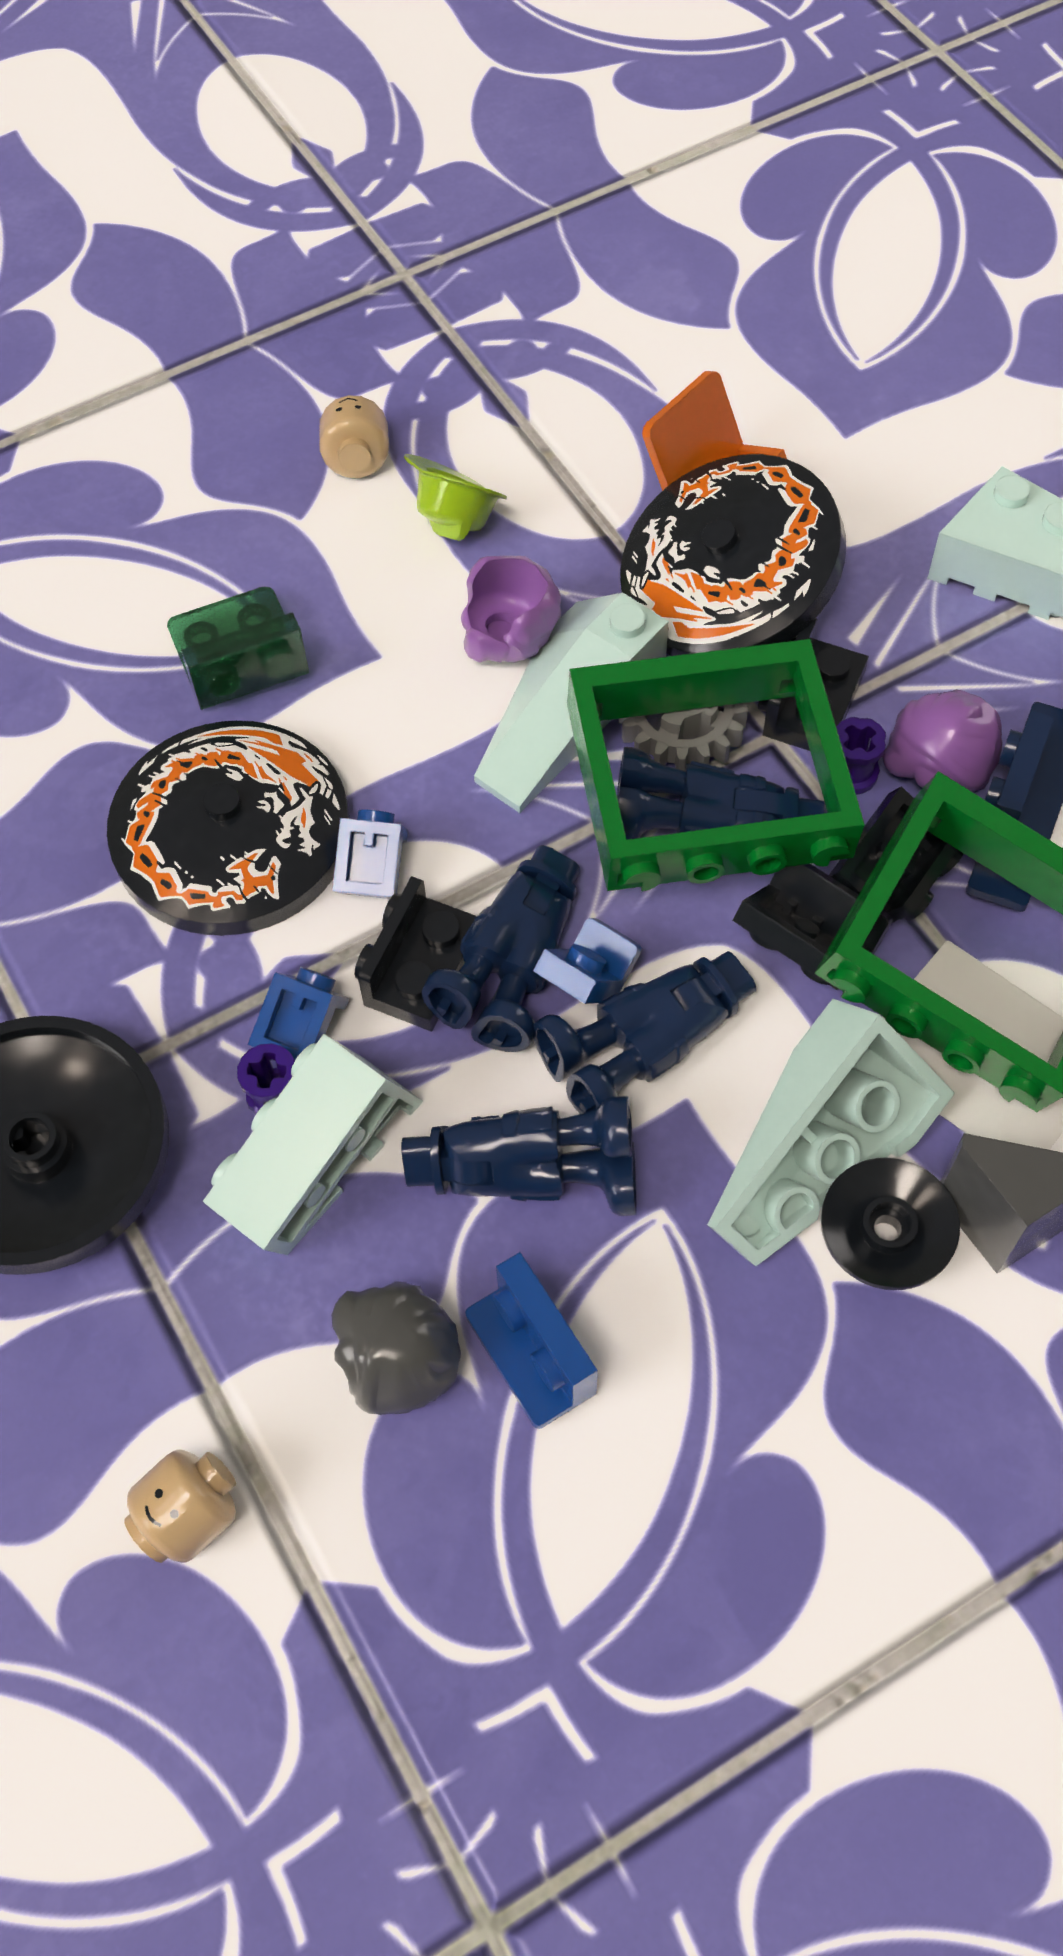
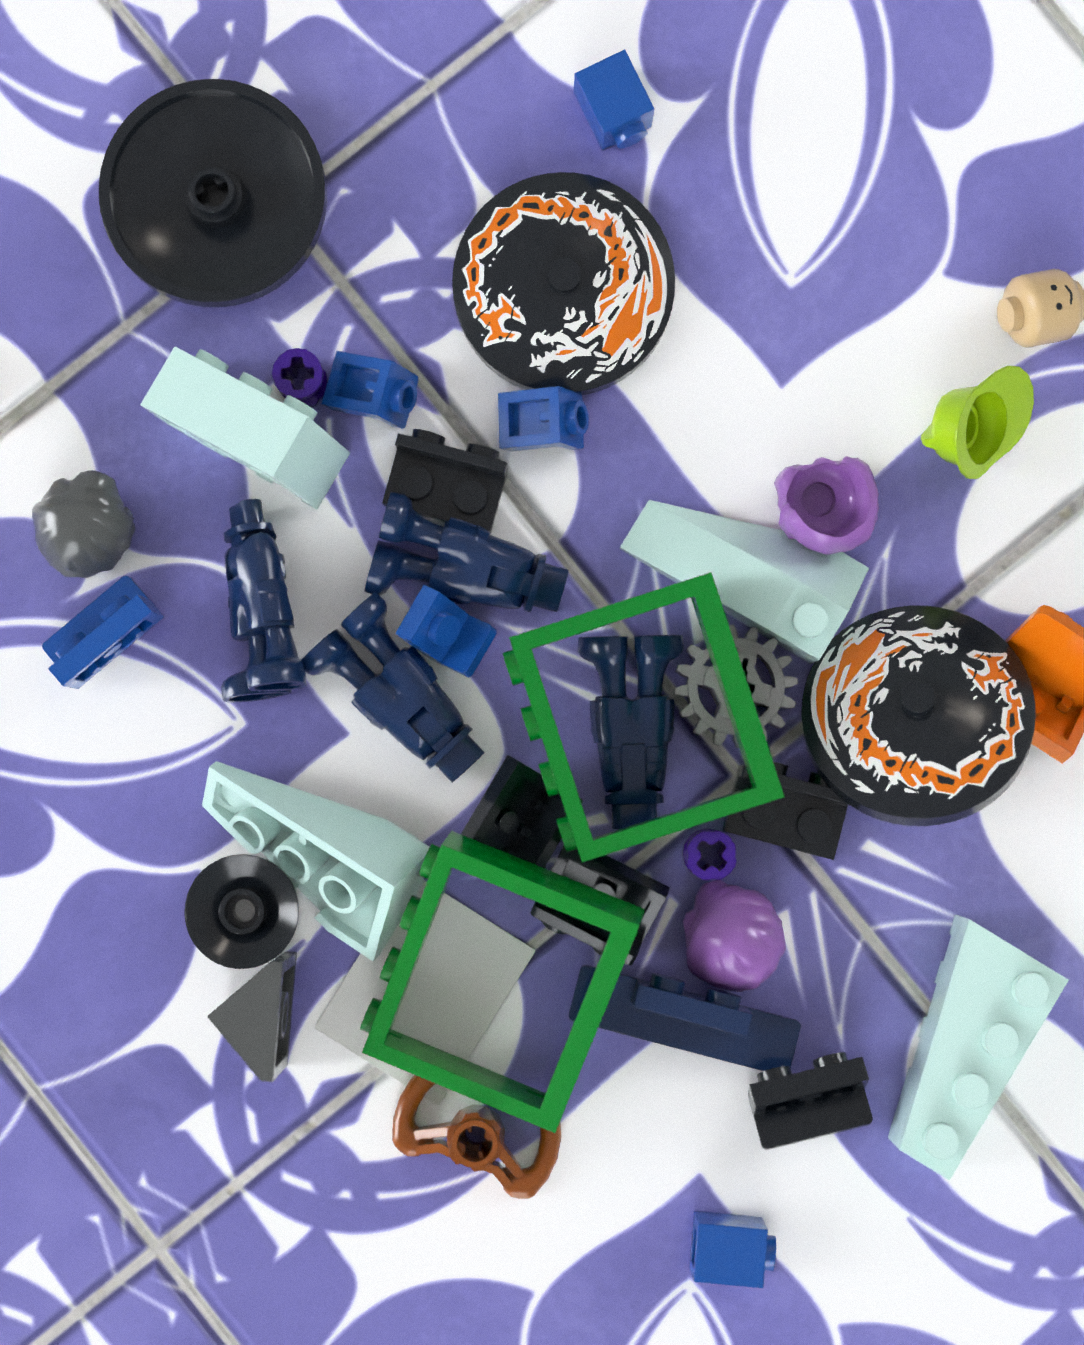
camera: 80 degrees right, 25 degrees up
clear green bracket [167,587,309,710] -> none
none -> blue brick [573,49,655,151]

